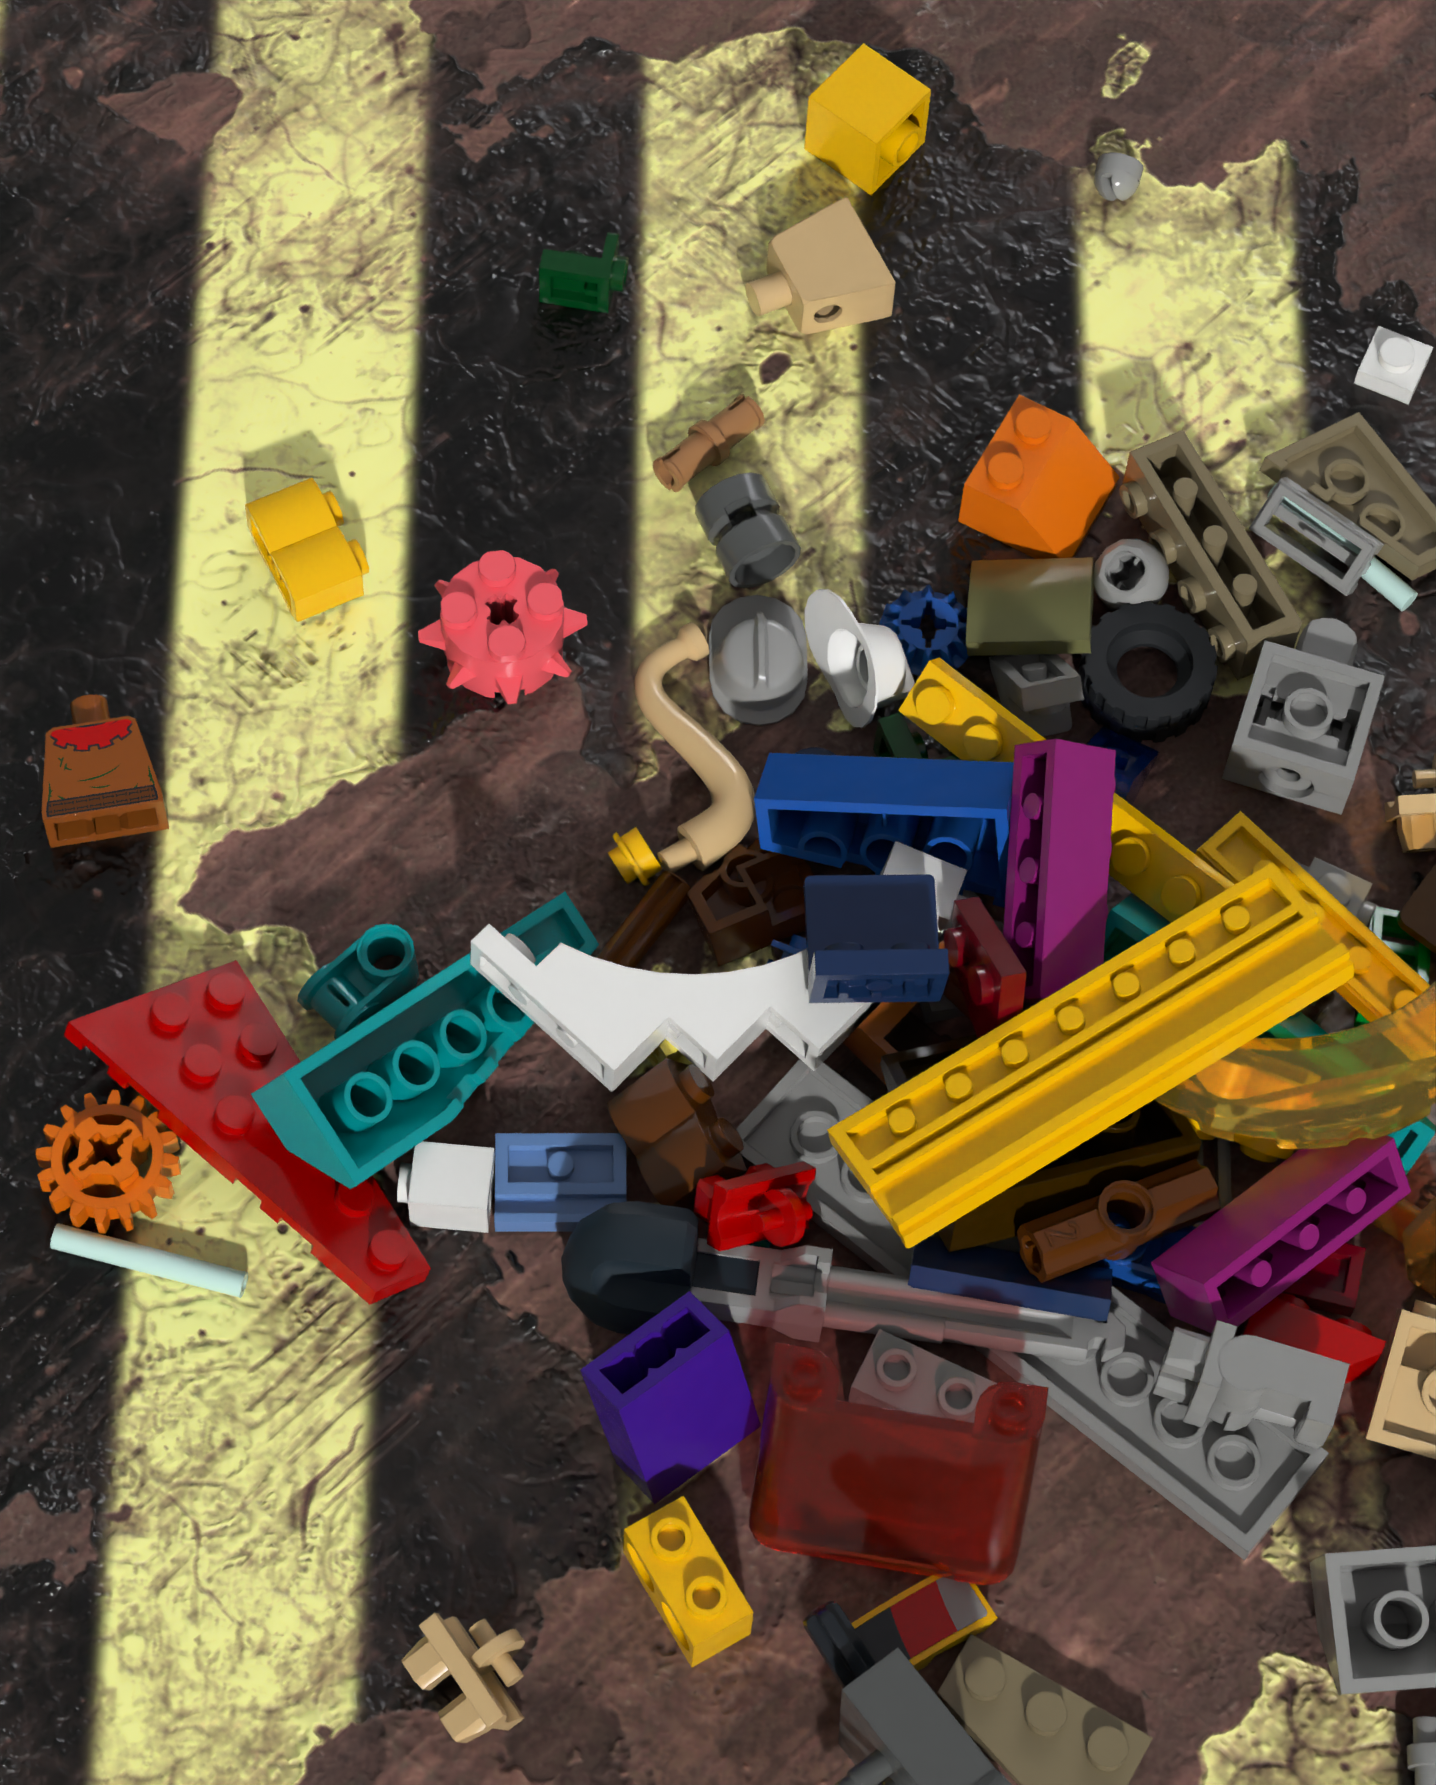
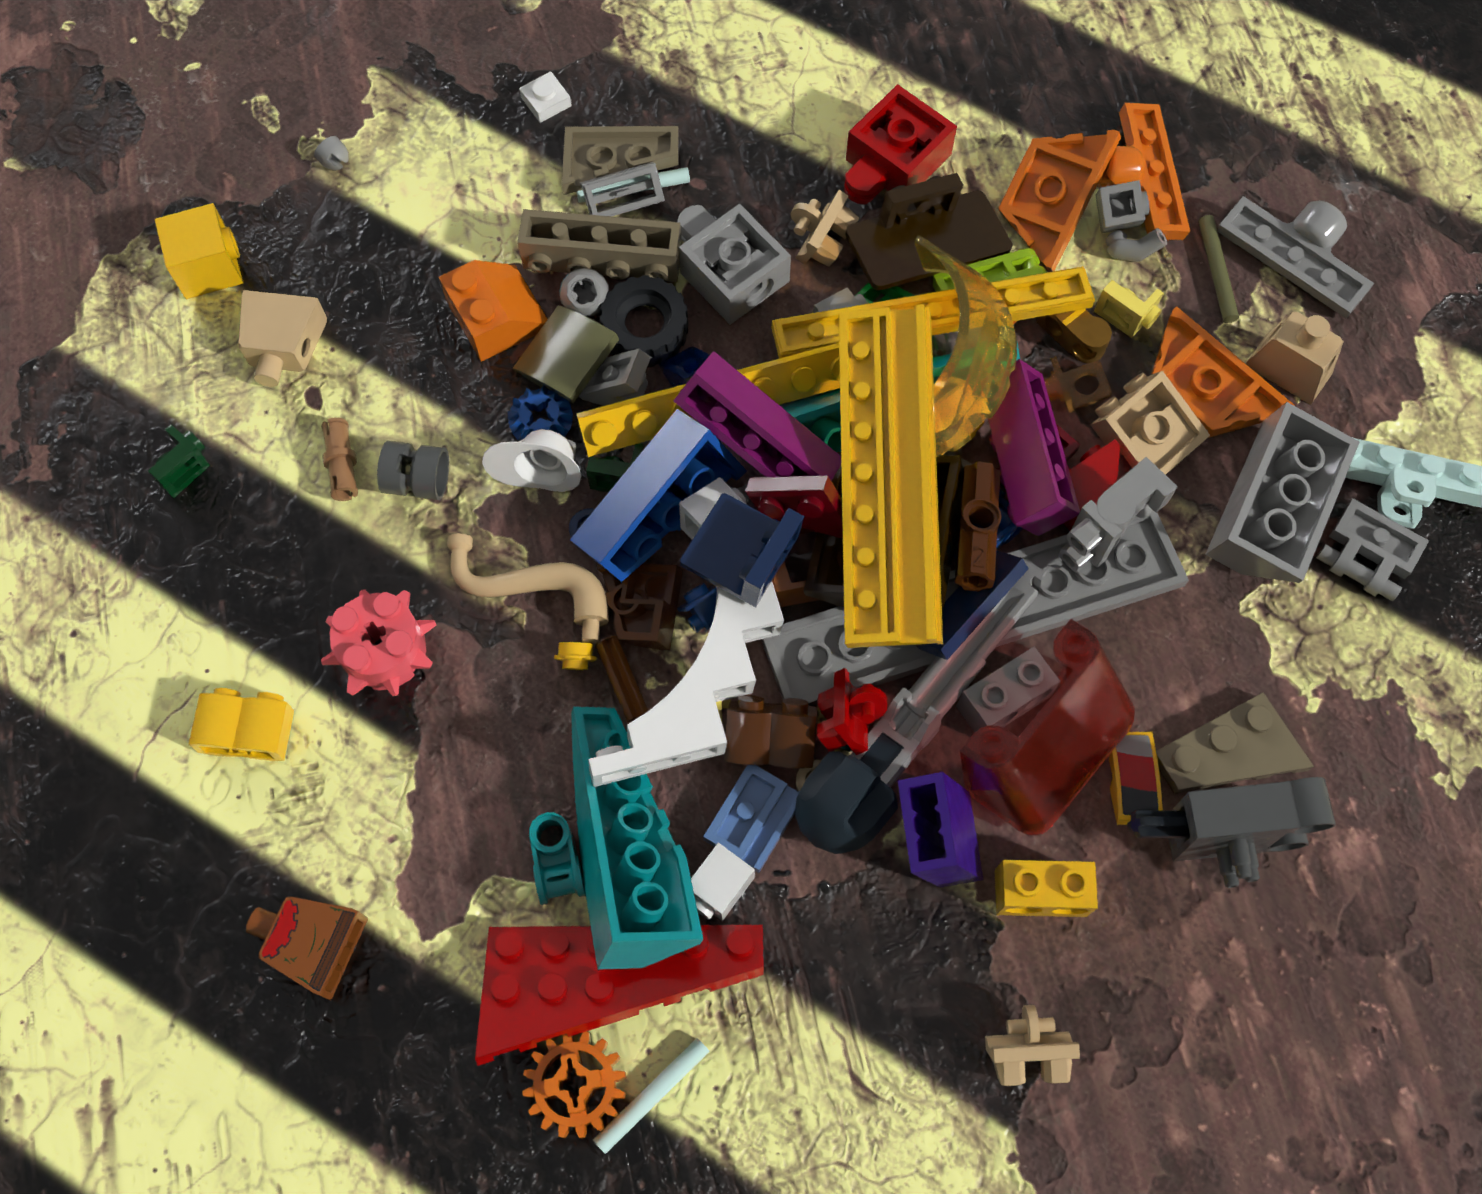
camera: 55 degrees left, 5 degrees up
light grey piece [709,595,808,726] -> none

